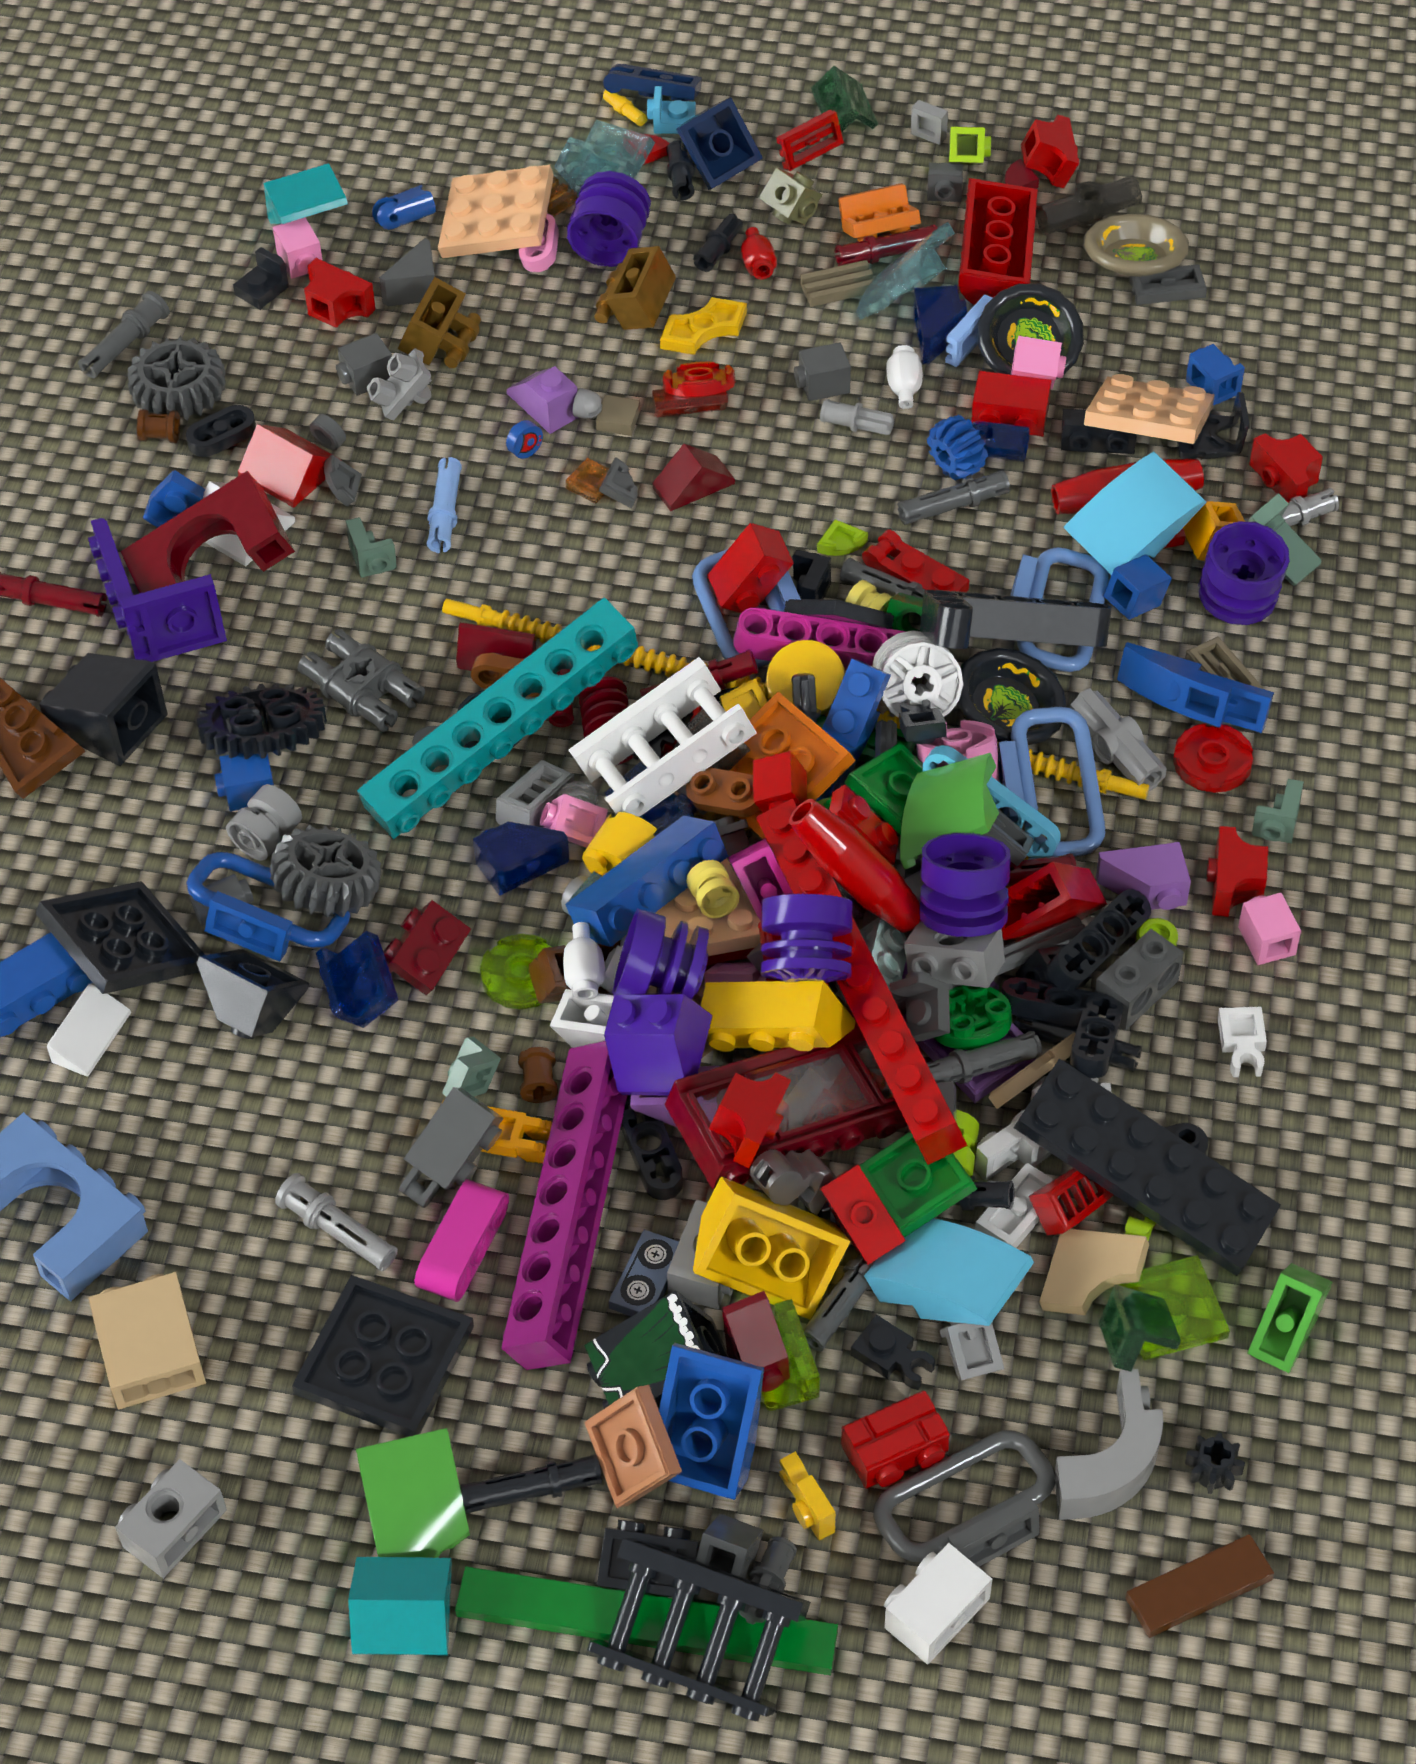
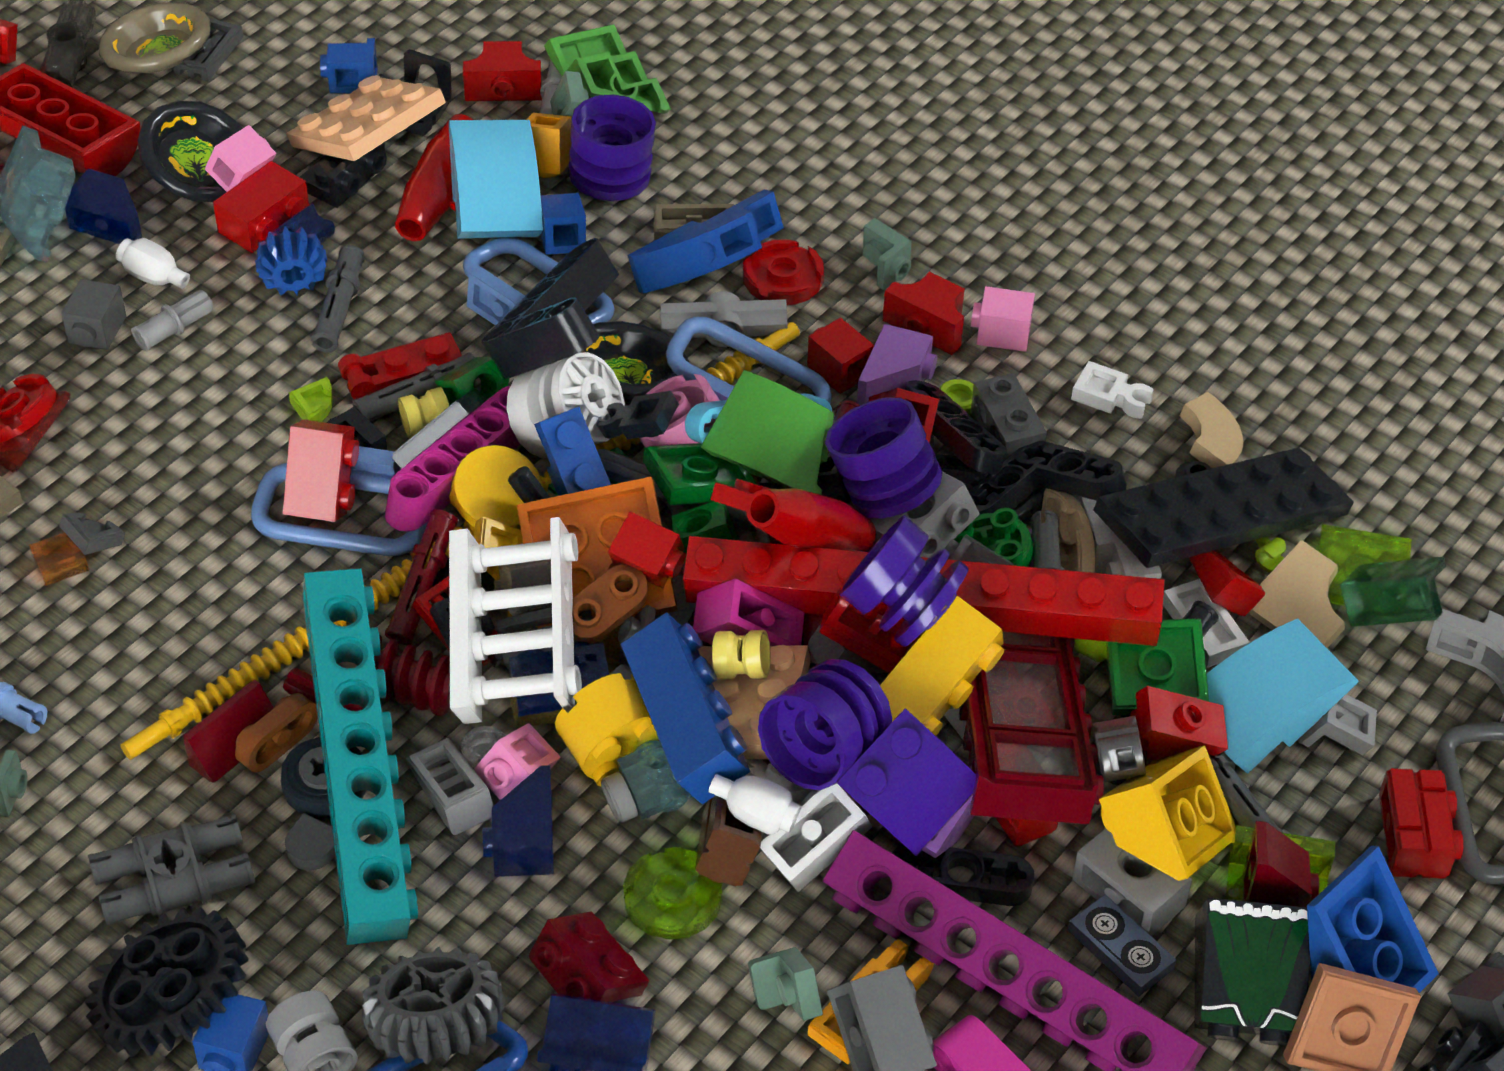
camera: 65 degrees left, 5 degrees down
reddish brown bush [518,1047,558,1103] -> none
dark red slope [653,444,735,511] -> none
red brick [709,1072,791,1168] -> none
yellow plate [779,1451,836,1541] -> none
black plate [851,1315,935,1390] -> none
light blue tile [945,294,992,367] -> none
bright green slope [1247,1263,1333,1373] -> none
none -> bright green slope [544,24,670,114]
none -> red brick [807,317,874,394]
none -> tan tile [1179,392,1243,469]

